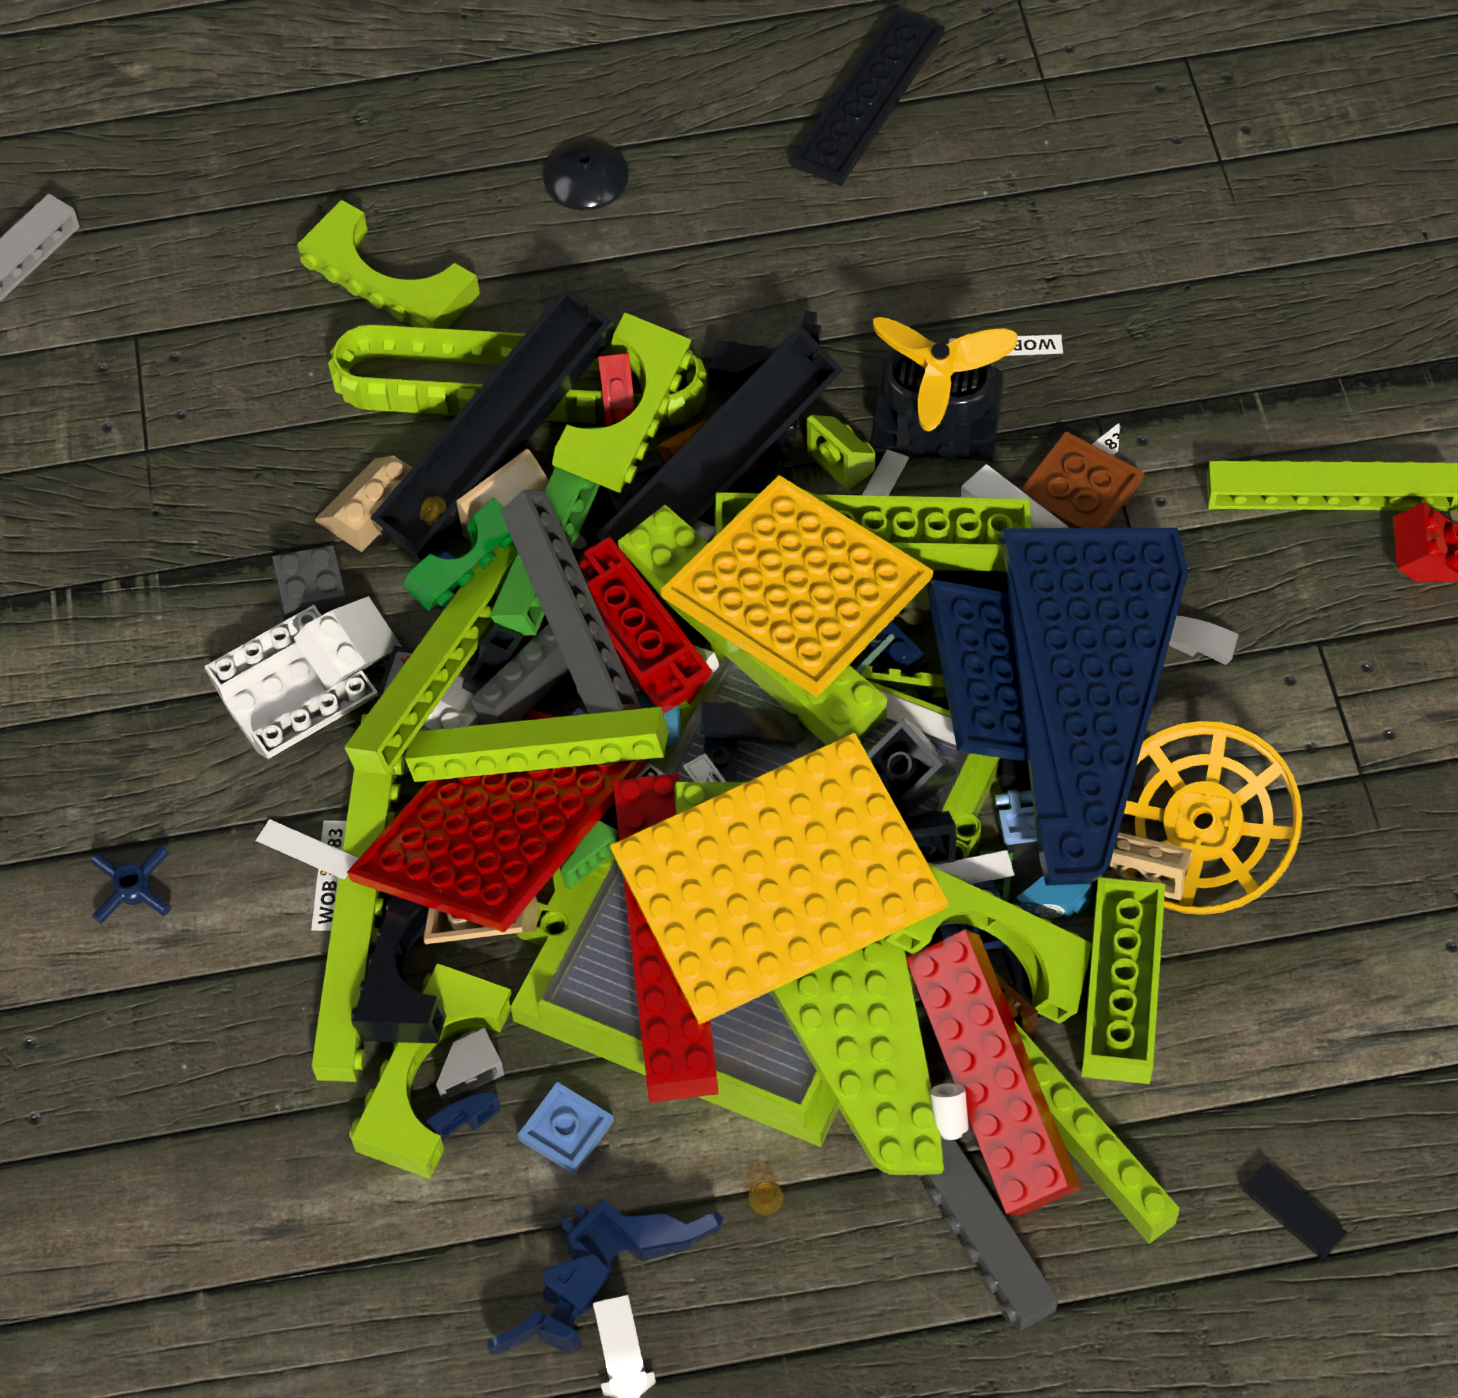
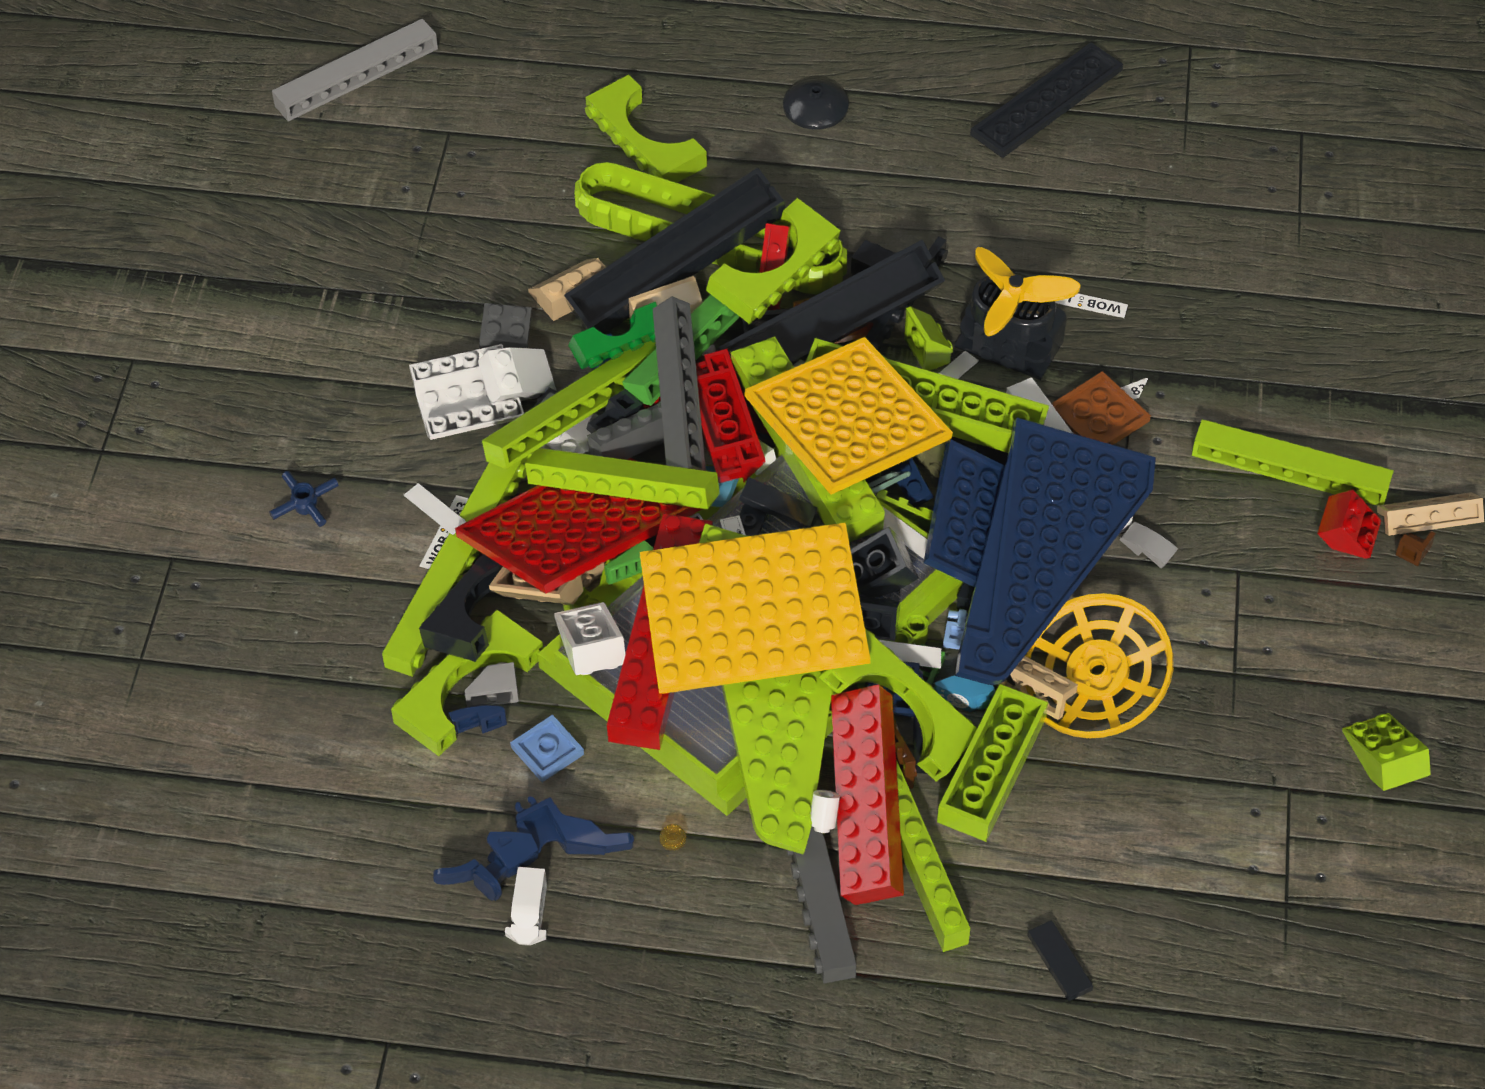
camera: 15 degrees right, 5 degrees down
clear yellow plate [420,496,447,527] -> none
none -> white slope [554,602,625,675]

